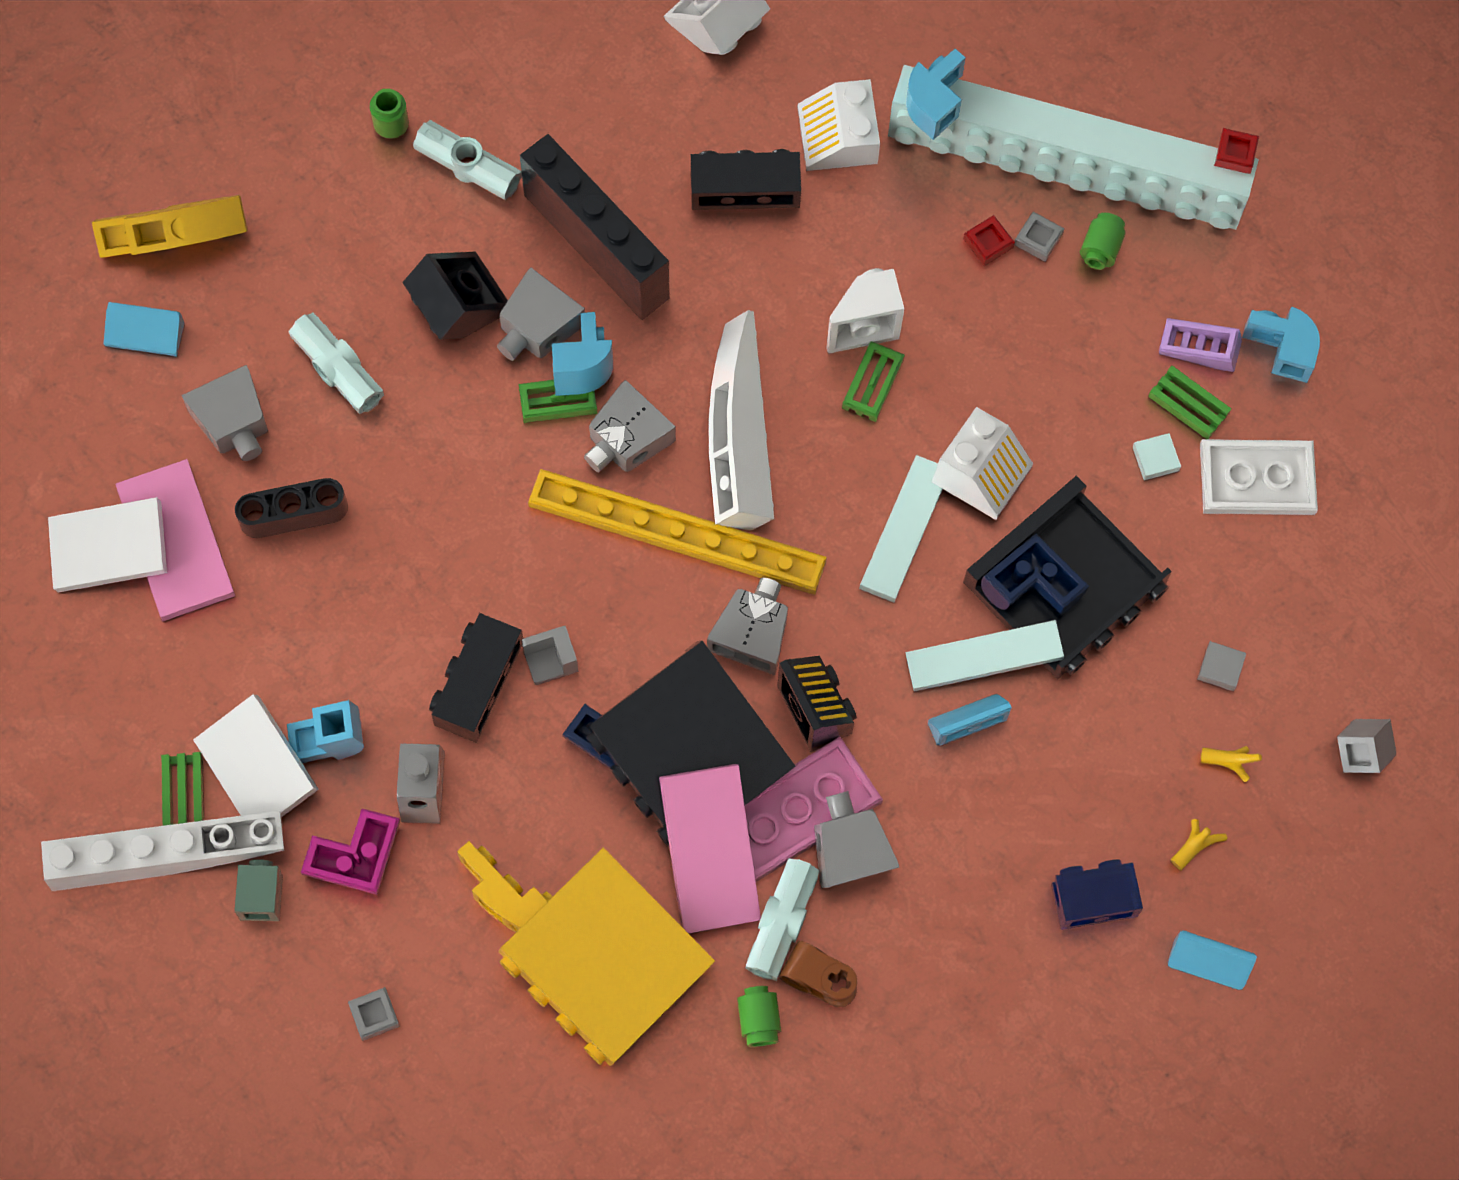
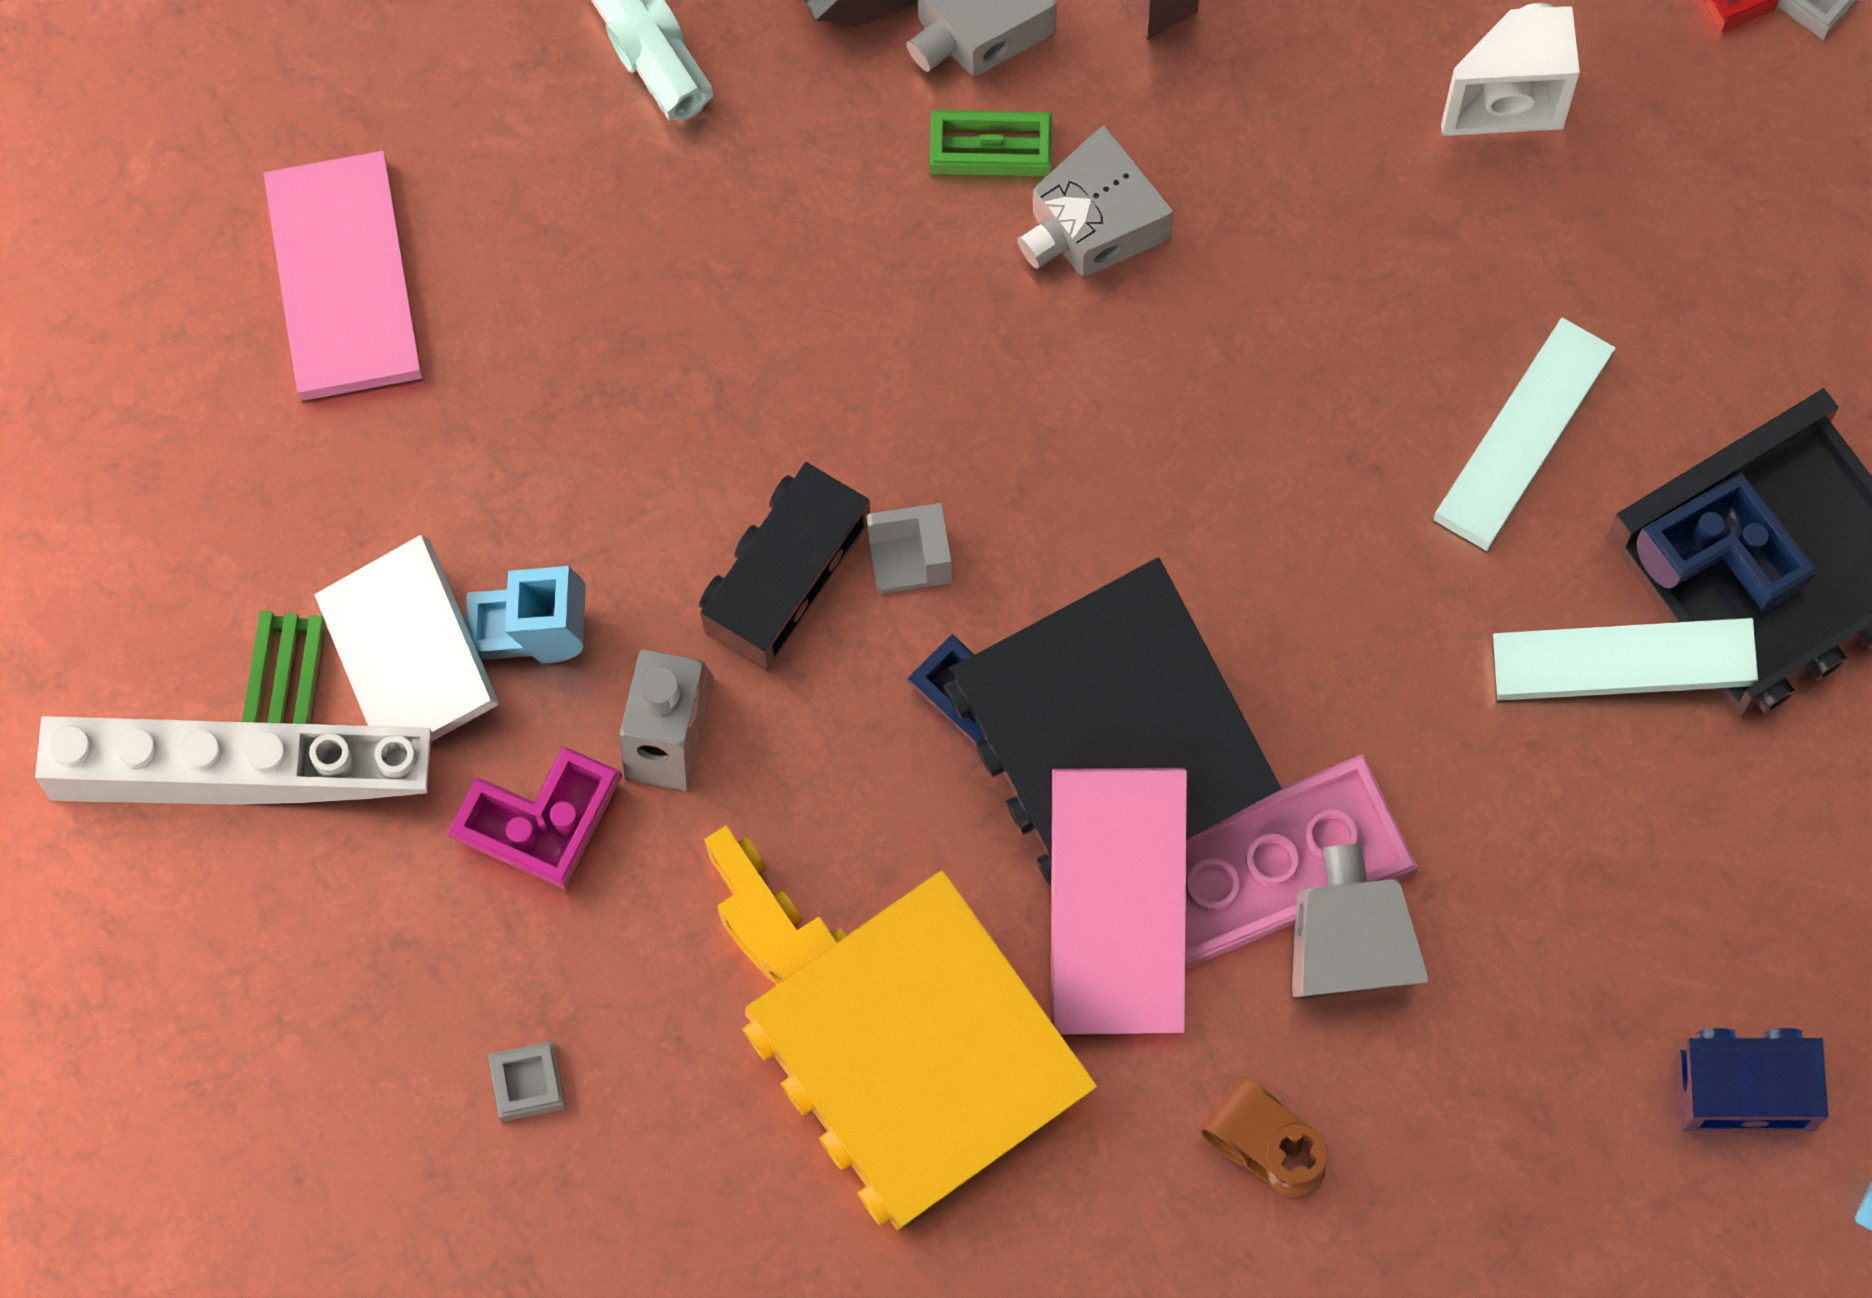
camera: 15 degrees right, 0 degrees up
white tile [48,497,167,593] -> none
light grey torso [182,365,268,461] -> none
black beam [235,478,348,538] -> none
sand green brick [235,860,283,921] -> none
yellow tile [528,469,827,595] -> none
medium azure brick [552,312,613,396] -> none
light grey torso [707,578,788,675] -> none
white slope [709,310,774,531] -> none
bright green brick [737,986,781,1047] -> none
light aqua piece [745,858,820,981] -> none
black slope [777,656,857,752] -> none
bright green tile [842,341,905,422] -> none
medium azure slope [928,694,1012,746] -> none
white slope [932,407,1033,520] -> none

